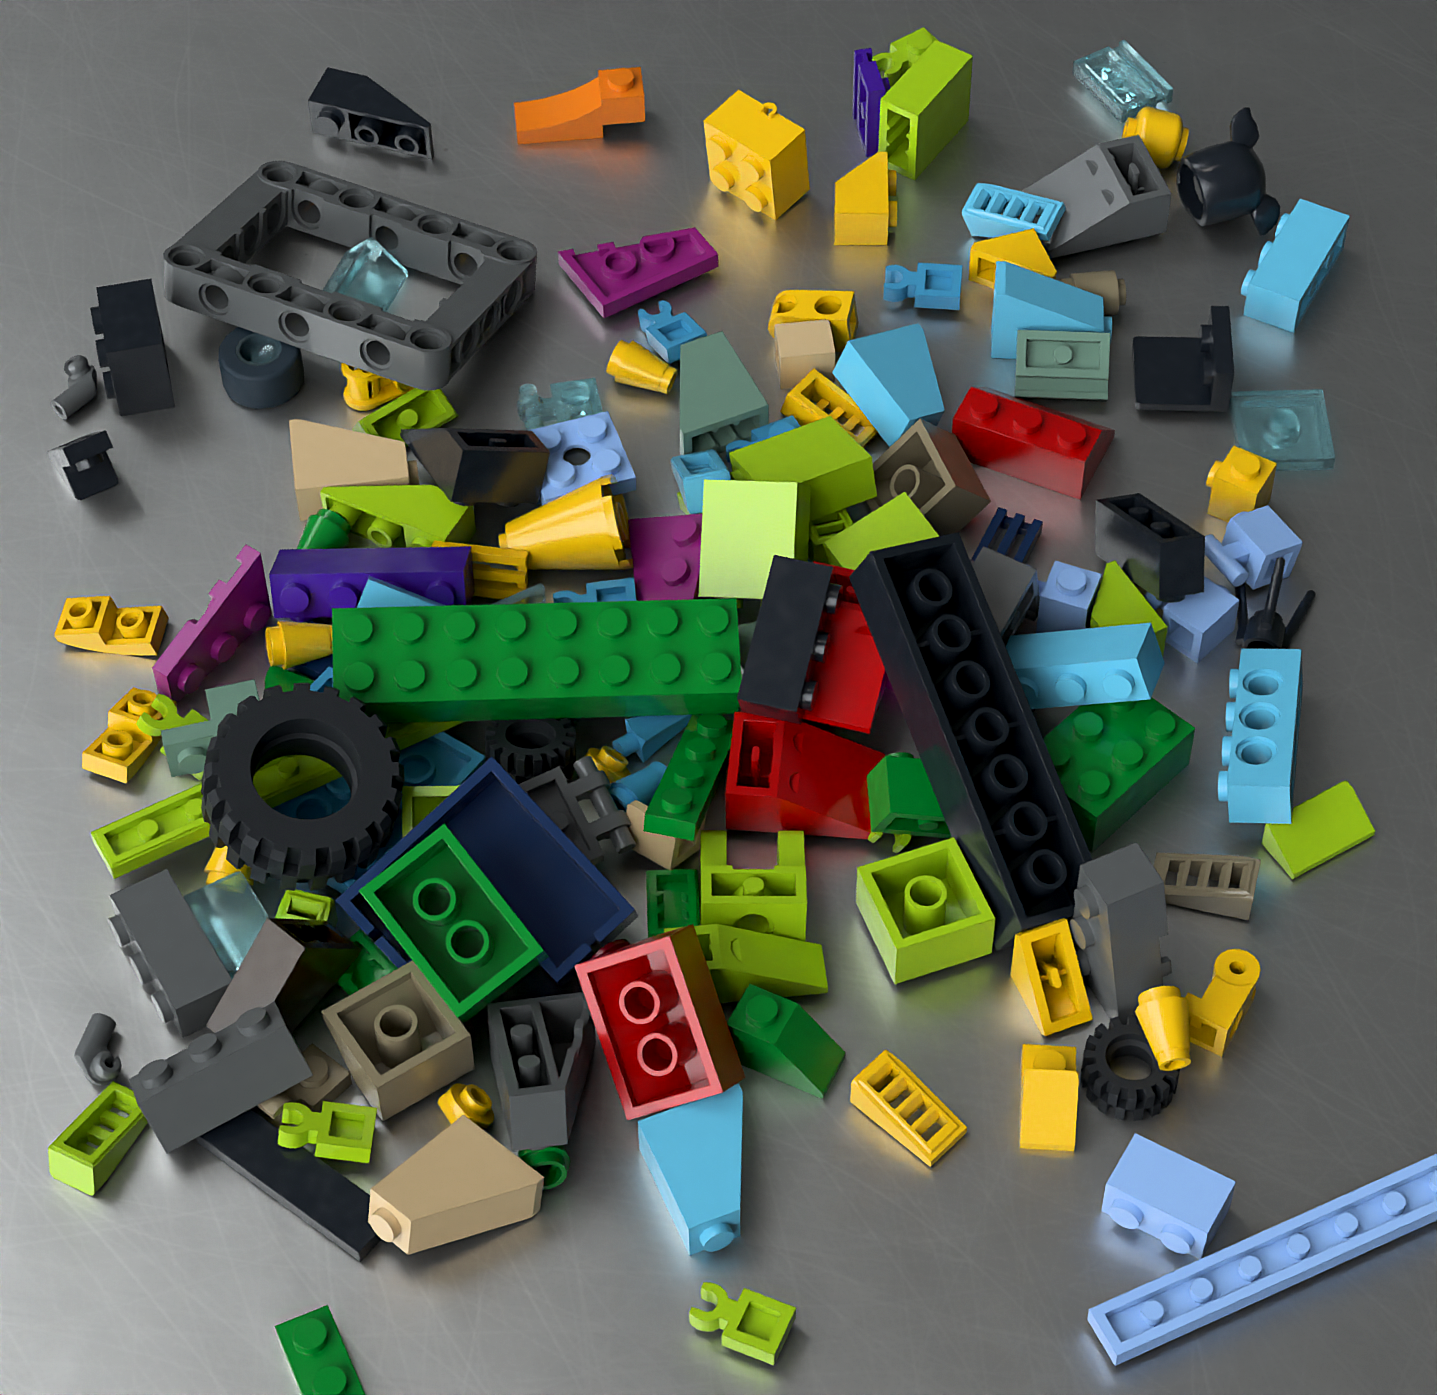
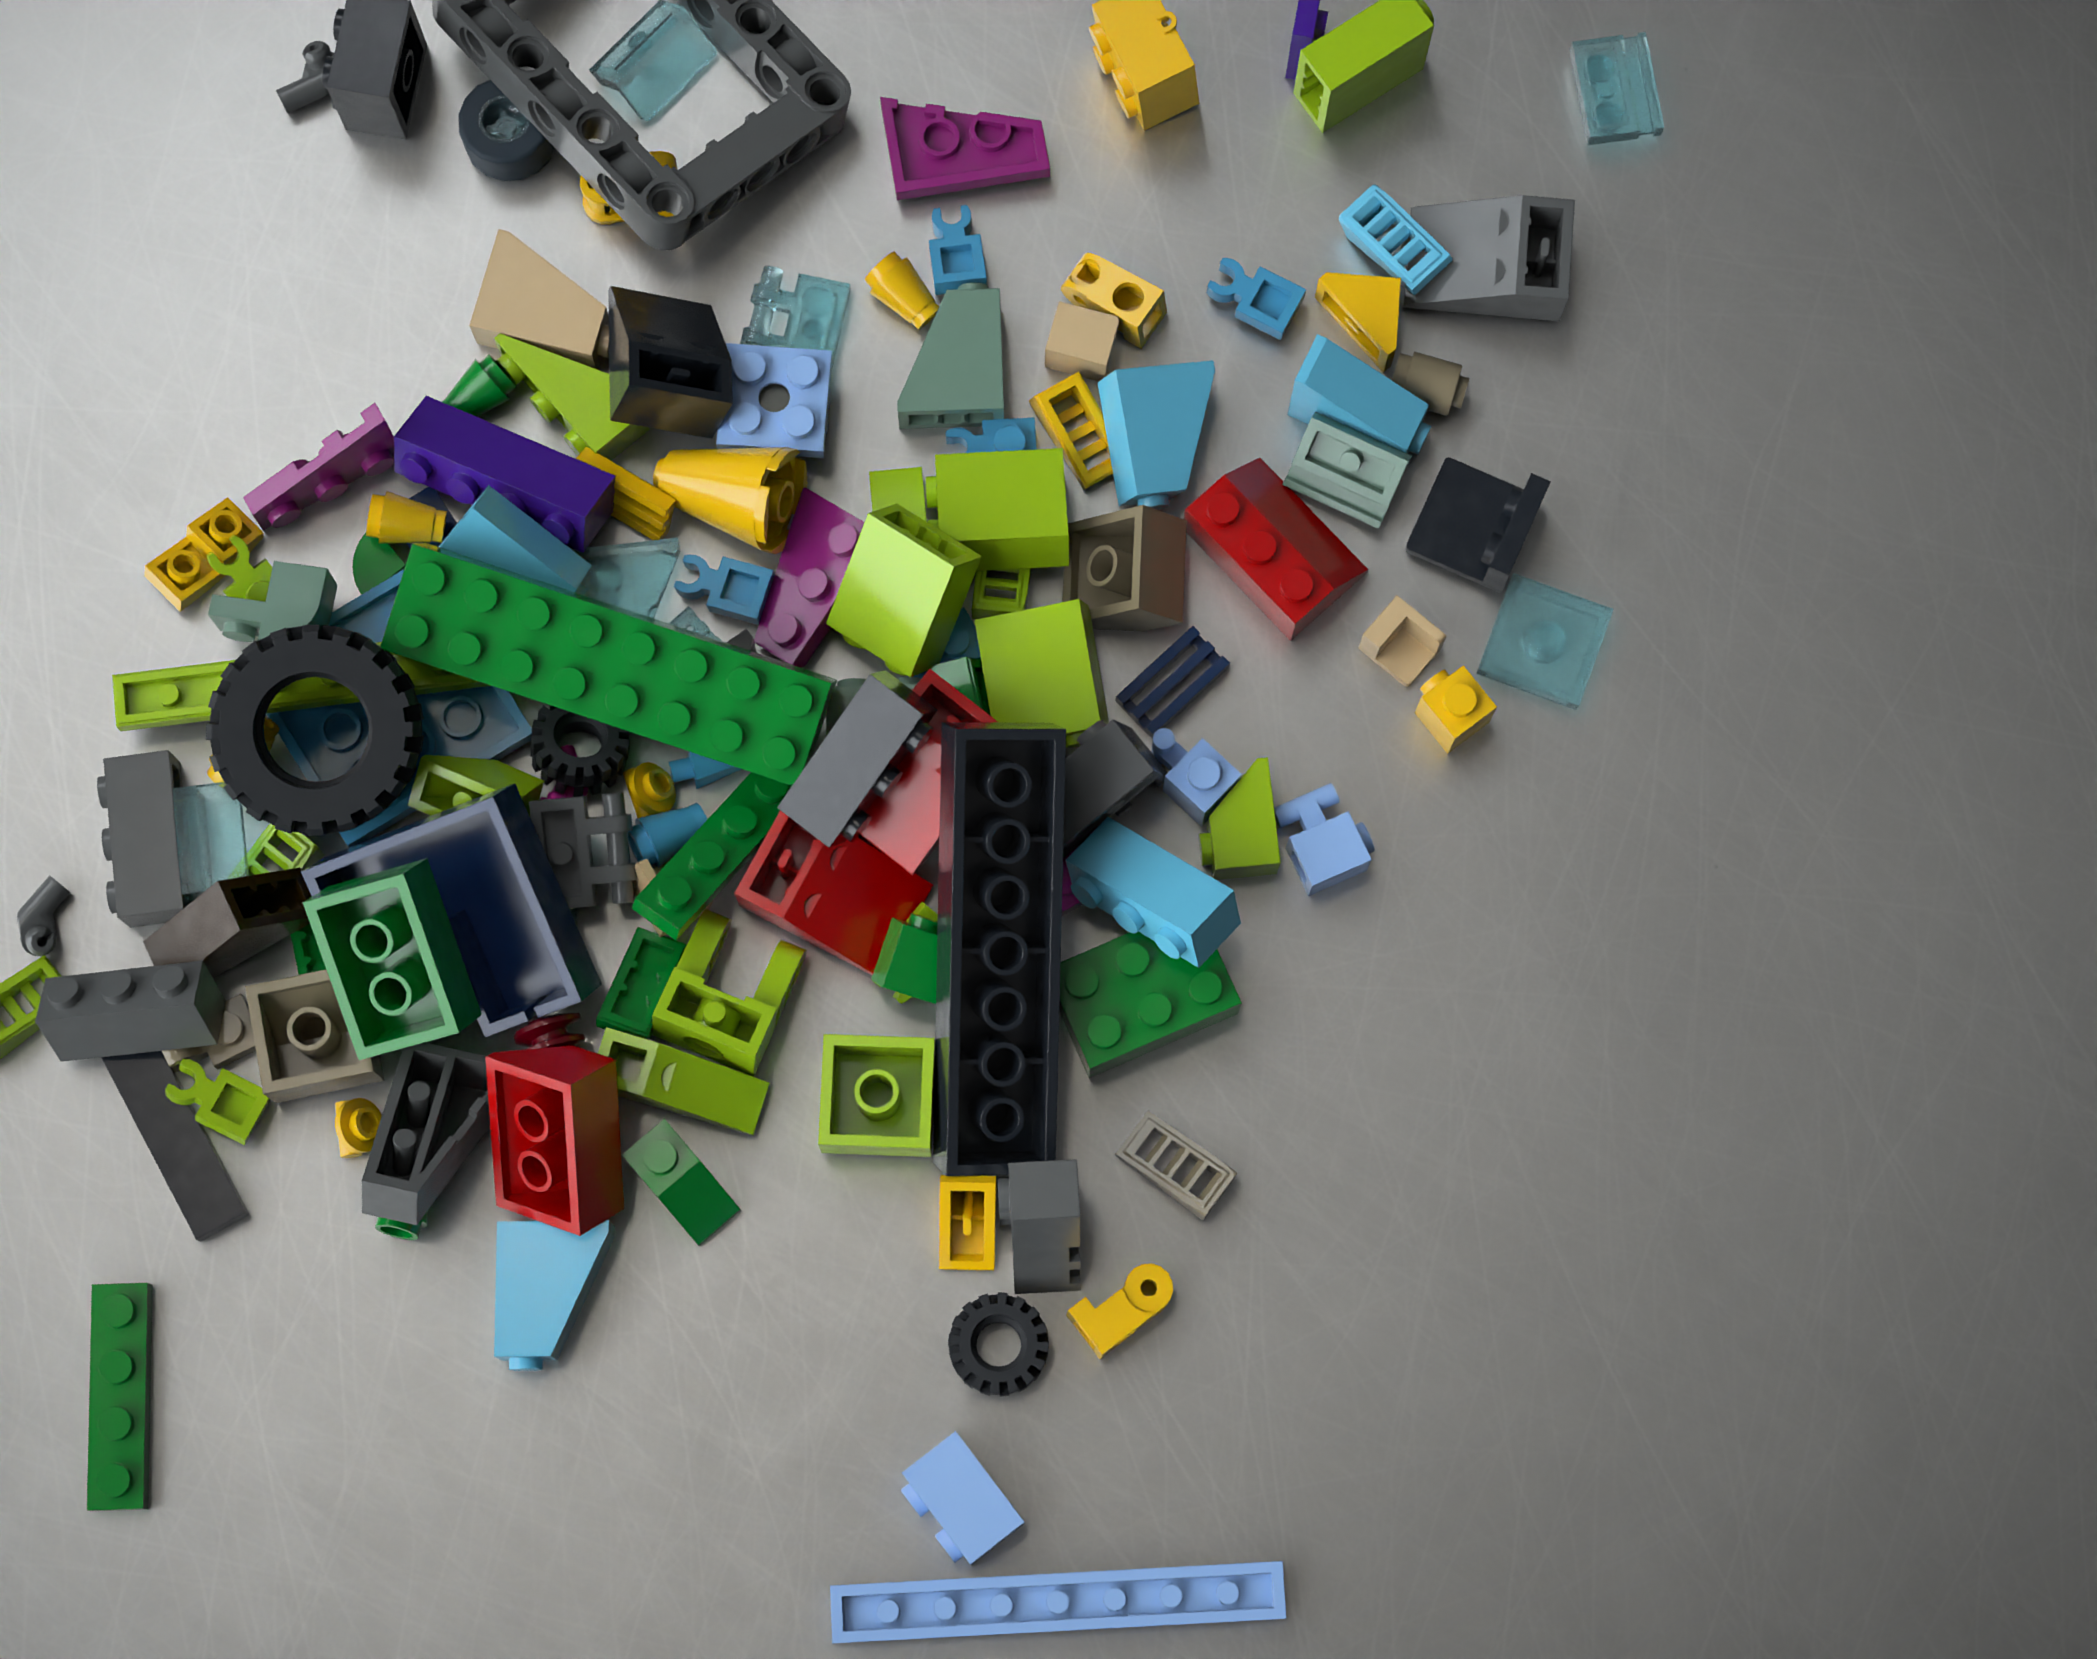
camera: 20 degrees right, 25 degrees up
black slope [47,430,118,500] -> none
yellow slope [54,596,169,656] -> none
lime slope [352,388,459,448] -> none
tan slope [368,1115,544,1255] -> none
medium azure slope [670,449,731,514] -> none
lime plate [689,1282,796,1365] -> none
yellow slope [834,152,897,245] -> none
yellow slope [850,1049,967,1167] -> none
yellow slope [1020,1044,1079,1151] -> none
black brick [1095,493,1205,603] -> none
yellow head [1121,106,1189,169] -> none
yellow cone [1135,986,1191,1071] -> none
black piece [1176,107,1280,236] -> none
light blue brick [1205,505,1303,590] -> none
medium azure brick [1218,648,1303,824] -> none
black plant [1235,557,1316,649] -> none
medium azure brick [1241,199,1350,333] -> none
lime slope [1261,780,1375,880] -> none
none -> tan panel [1358,595,1446,687]

